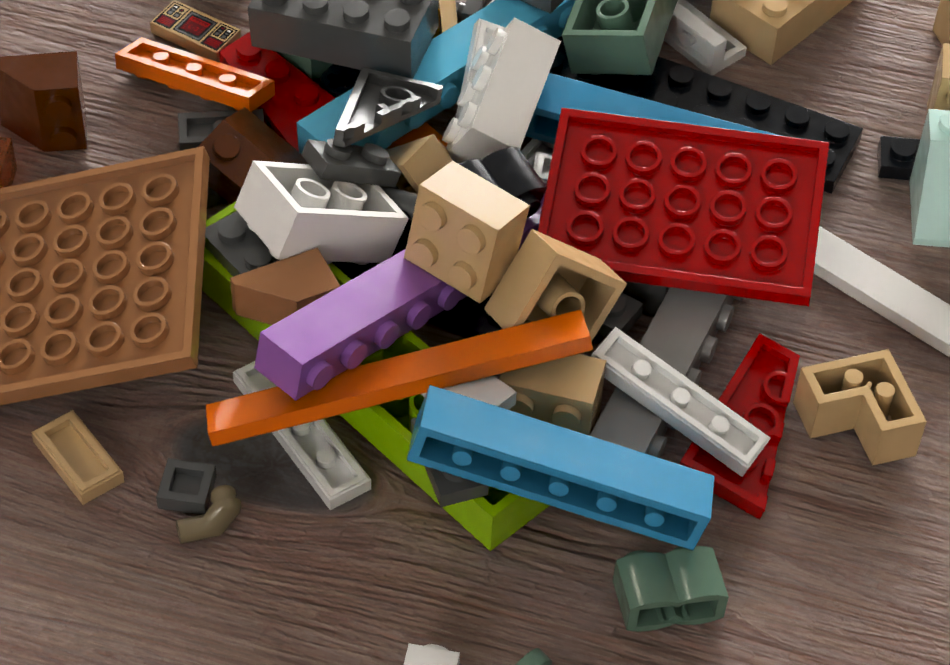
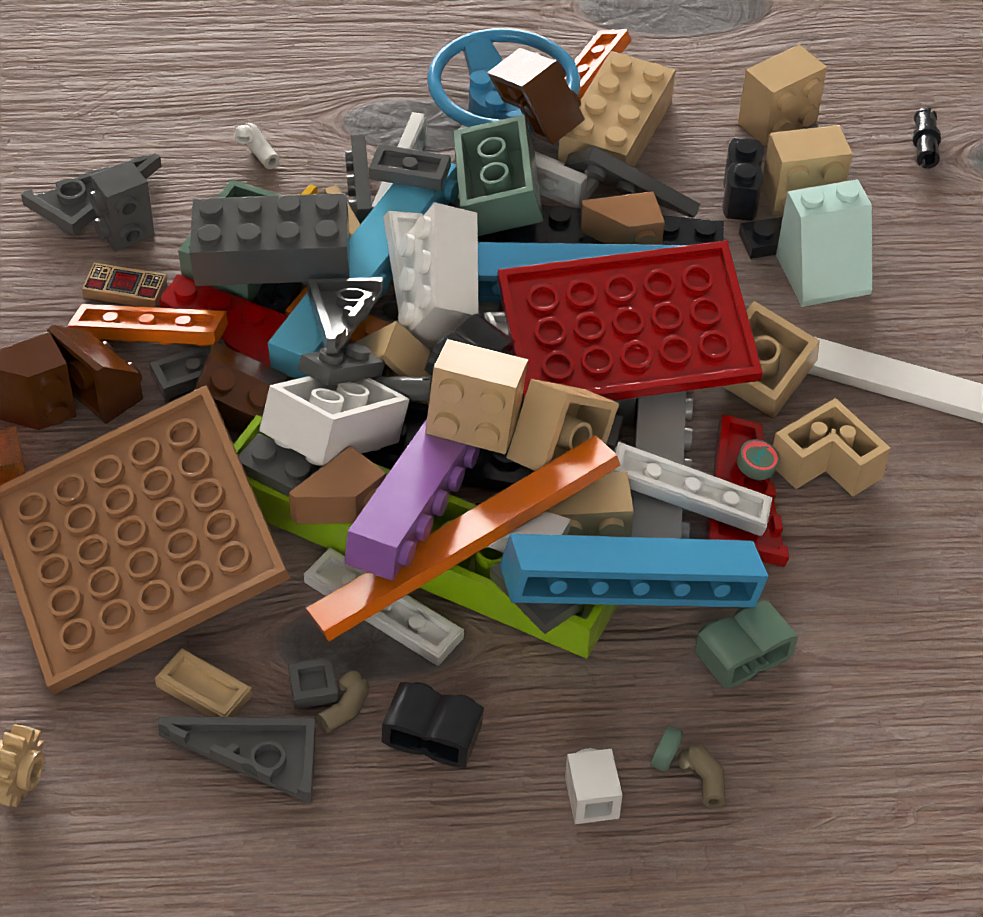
camera: 20 degrees left, 0 degrees up
none -> reddish brown slope [46,325,143,424]
none -> dark grey wing [158,717,316,802]
none -> black brick [381,682,484,767]
none -> dark grey wing [564,146,701,218]
none -> medium nougat slope [579,191,665,245]
none -> black brick [722,138,764,221]
none -> tan brick [722,301,820,419]
none -> sand green tile [737,439,780,480]

